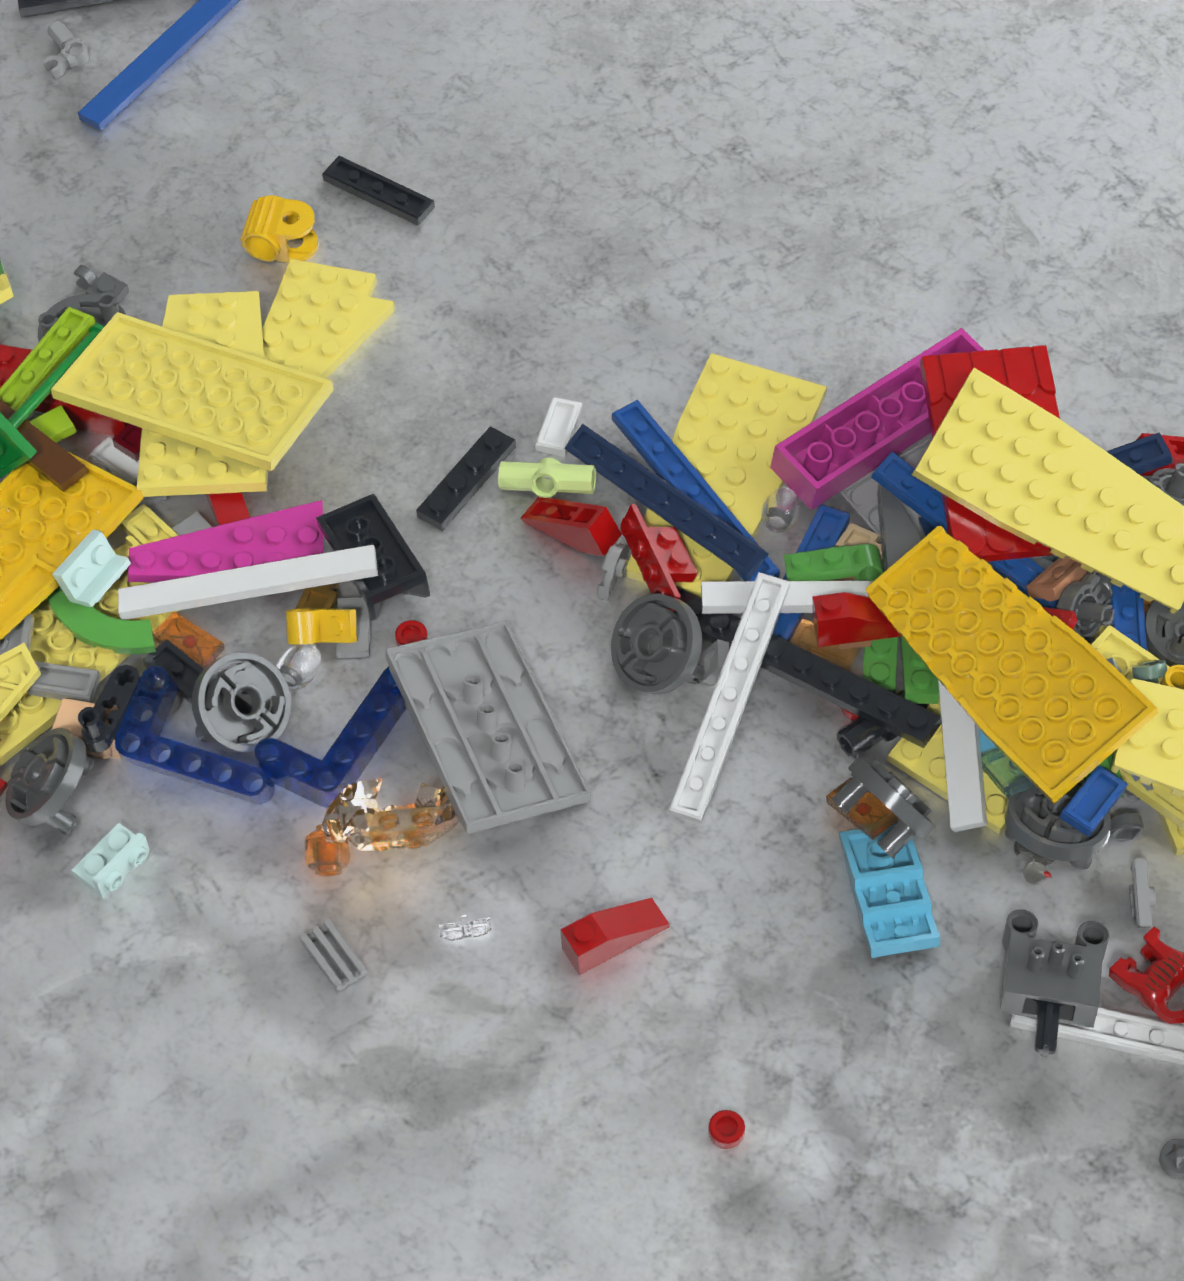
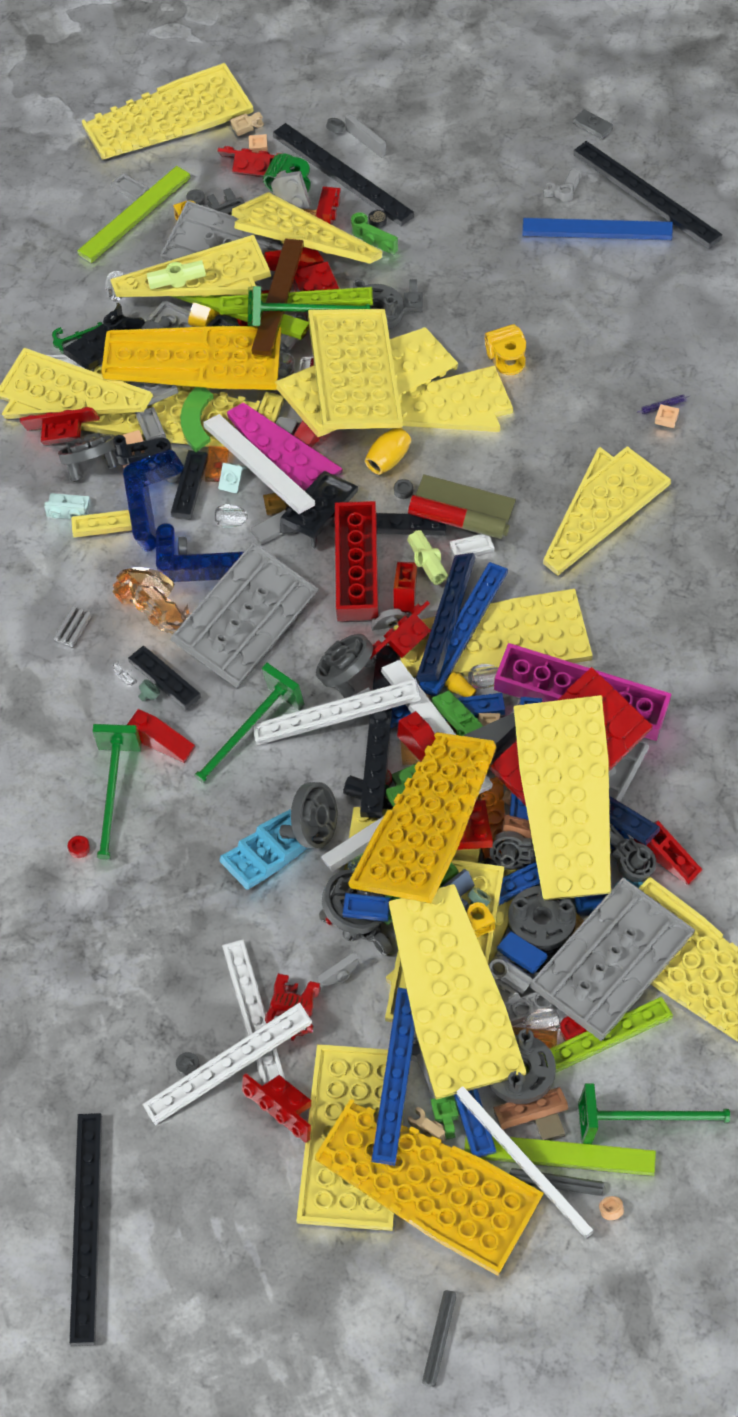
camera: 60 degrees right, 0 degrees up
light aqua bracket [52,530,131,607] -> none
piece [192,652,291,754] -> none
yellow plate [286,608,357,645] -> none
black tile [322,156,435,226] -> none
red tile [395,620,428,646] -> none
dark grey piece [1000,909,1110,1057] -> none
none -> light yellow plate [71,510,134,538]
none -> green tile [92,724,142,860]
none -> black plate [128,645,201,710]
none -> sand green tile [138,679,160,702]
none -> dark grey tile [178,537,187,557]
none -> green tile [194,663,305,783]
none -> light aqua bracket [218,463,247,493]
none -> red brick [335,501,379,622]
none -> yellow piece [365,428,411,475]
none -> dark grey tile [393,479,414,499]
none -> olive door [408,474,516,539]
none -> yellow cone [444,672,477,697]
none -> light yellow wing [543,446,671,576]
none -> dark purple piece [637,394,690,414]
none -> light nougat plate [655,404,680,428]

